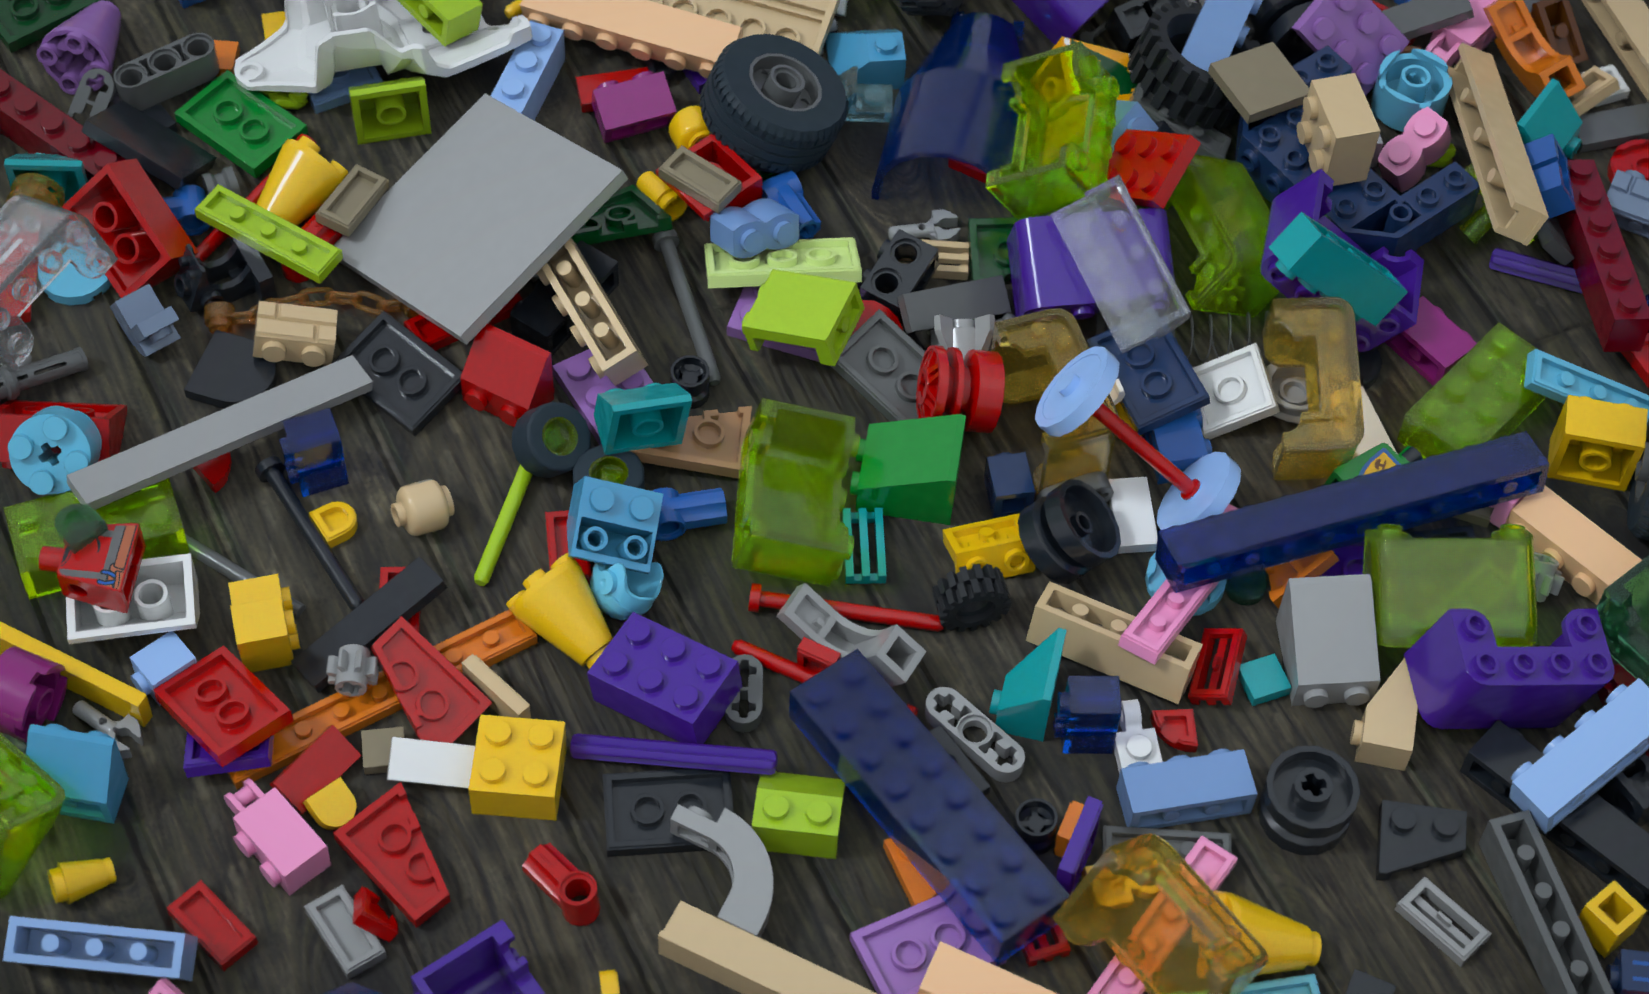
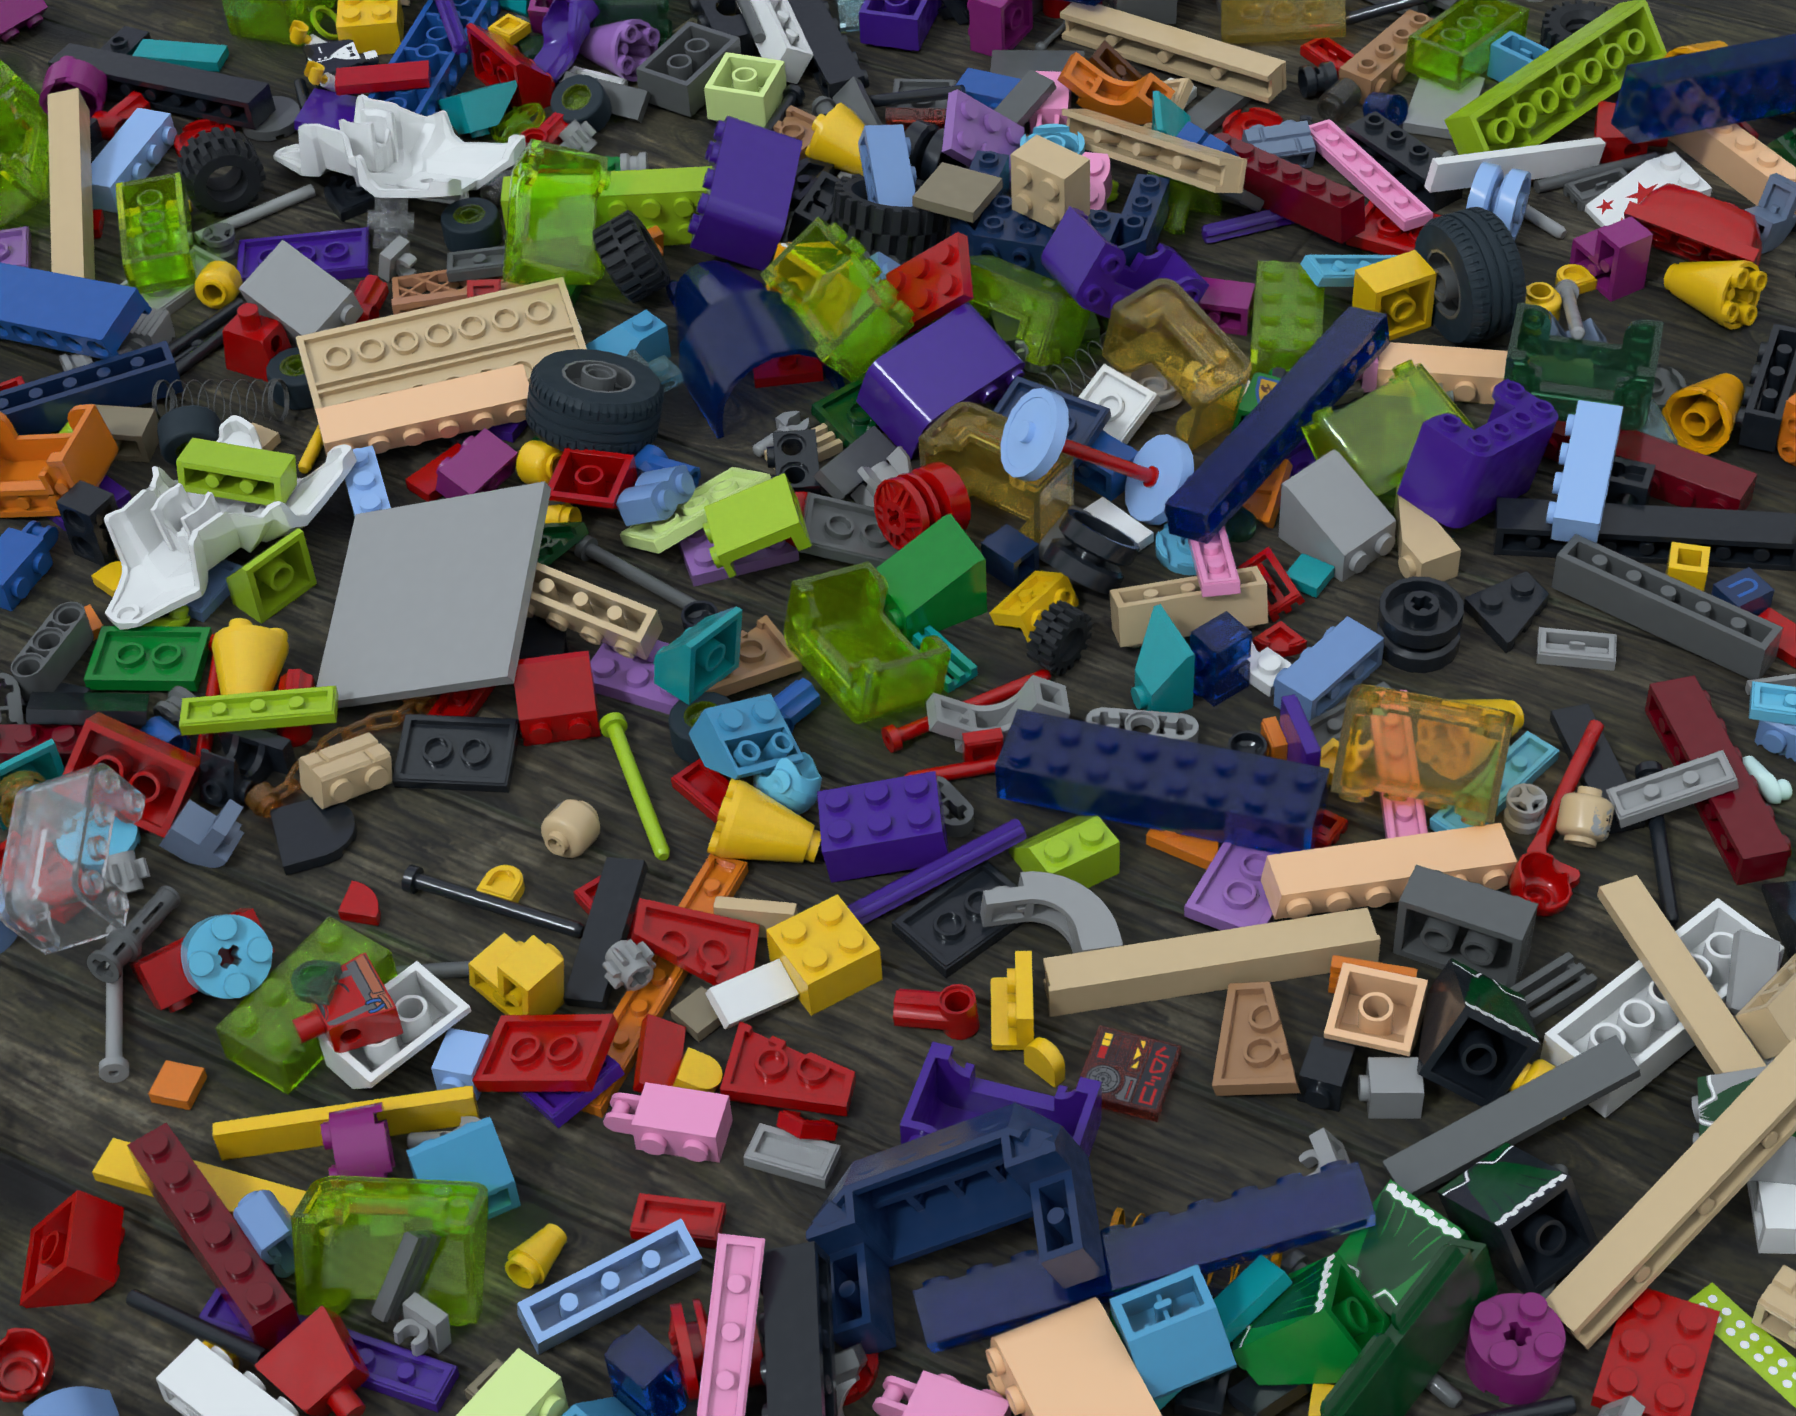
camera: 30 degrees left, 10 degrees down
light grey tile [67,355,373,513] -> none
clear blue piece [279,408,349,497] -> none
dark tan tile [316,164,389,237] -> none
black wheel [512,402,591,478] -> none
dark tan tile [658,145,742,214] -> none
clear brick [1050,175,1191,354] -> none
teal brick [1269,211,1408,326] -> none
none -> light grey gear [97,850,150,897]
none -> yellow bracket [991,951,1034,1050]

